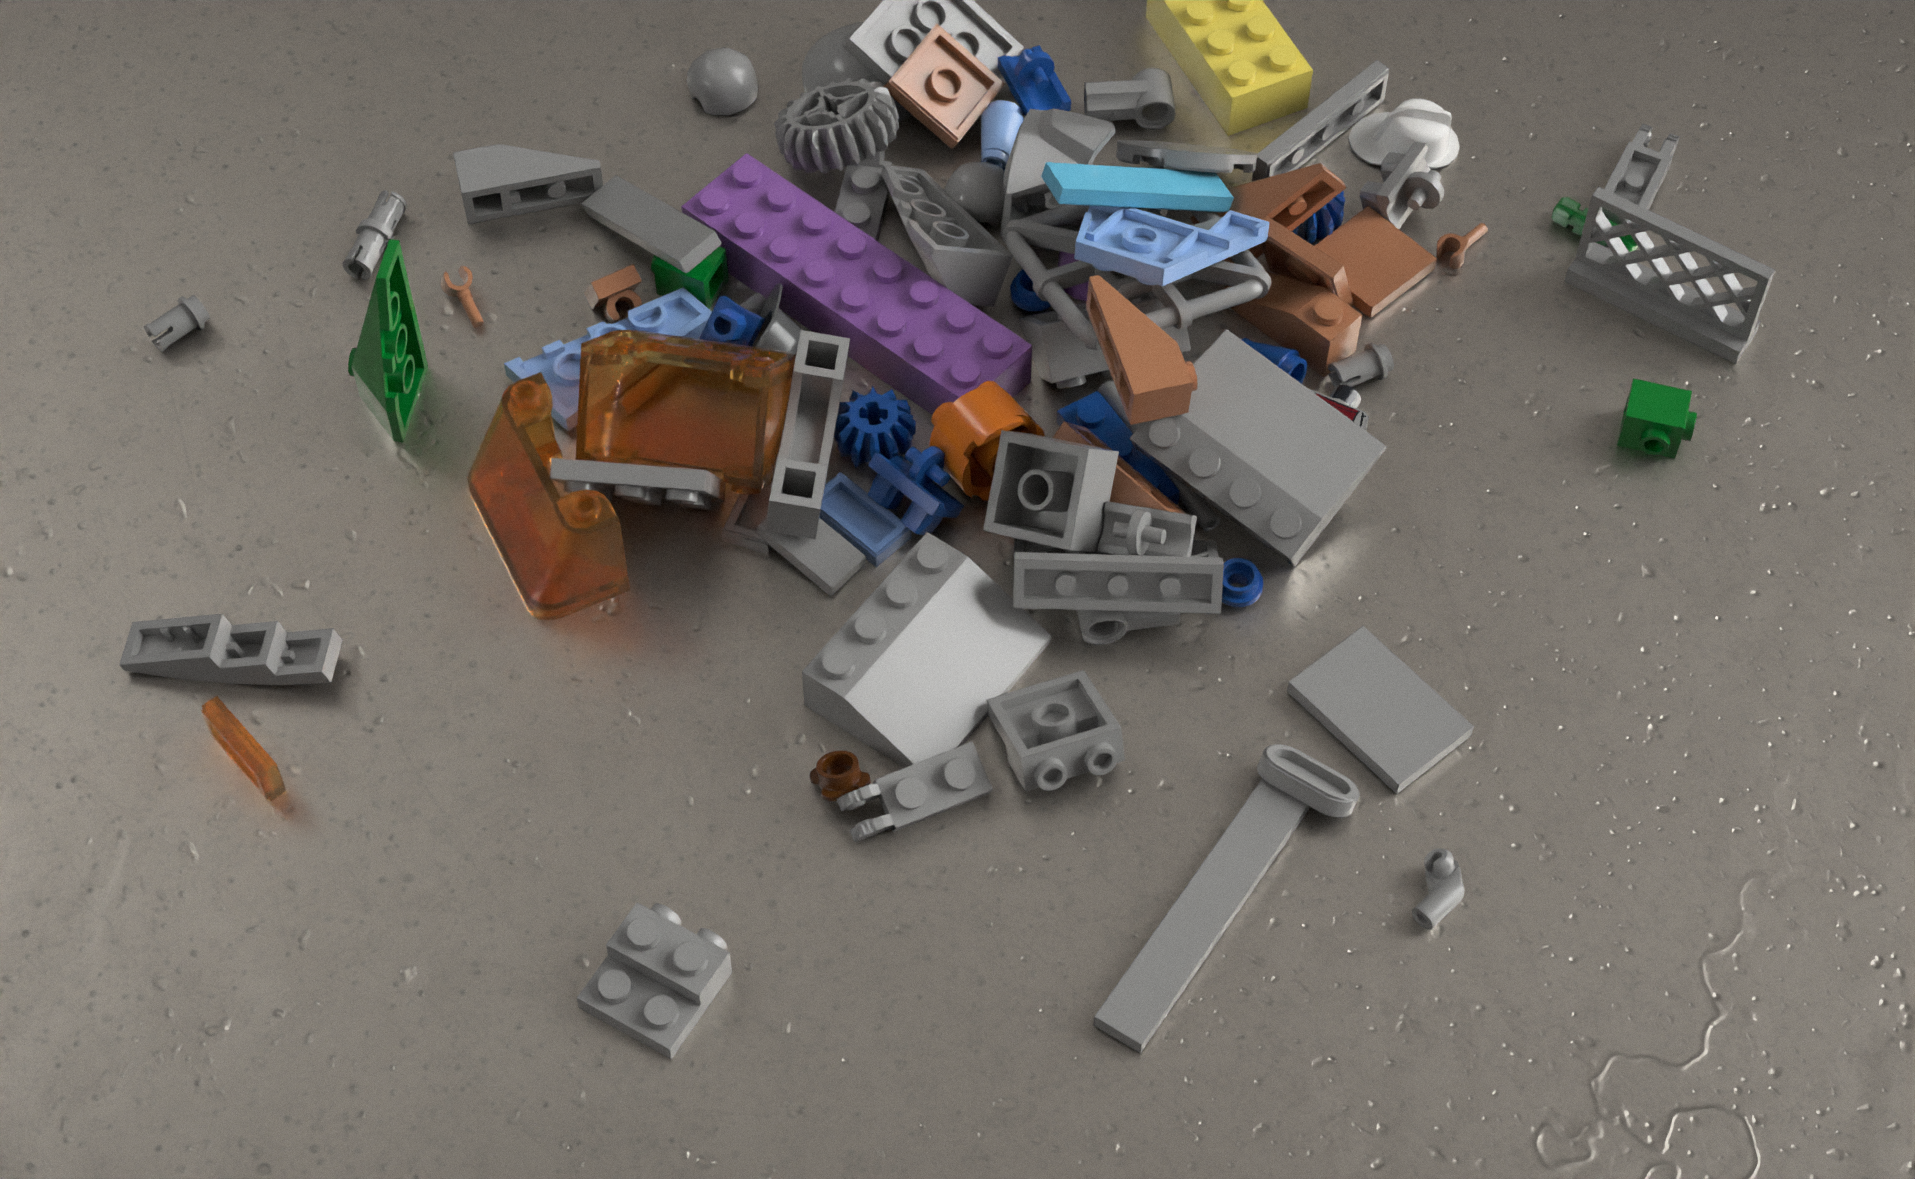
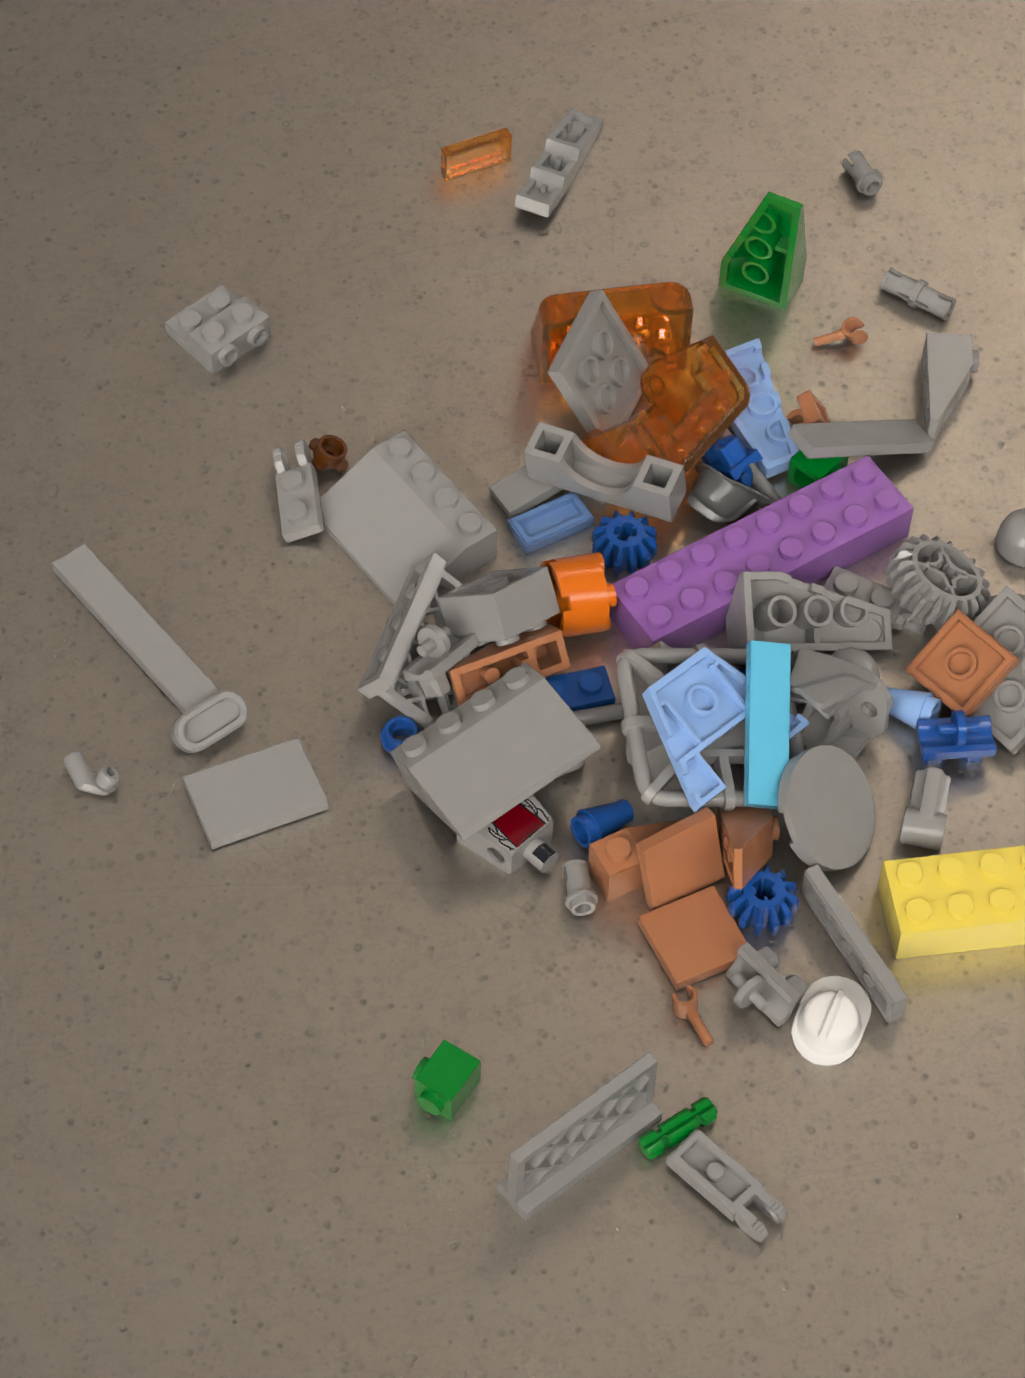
camera: 105 degrees right, 0 degrees up
blue hips [867,446,964,535] -> none
light grey plate [986,670,1125,791] -> none
nougat slope [1086,275,1198,425] -> none

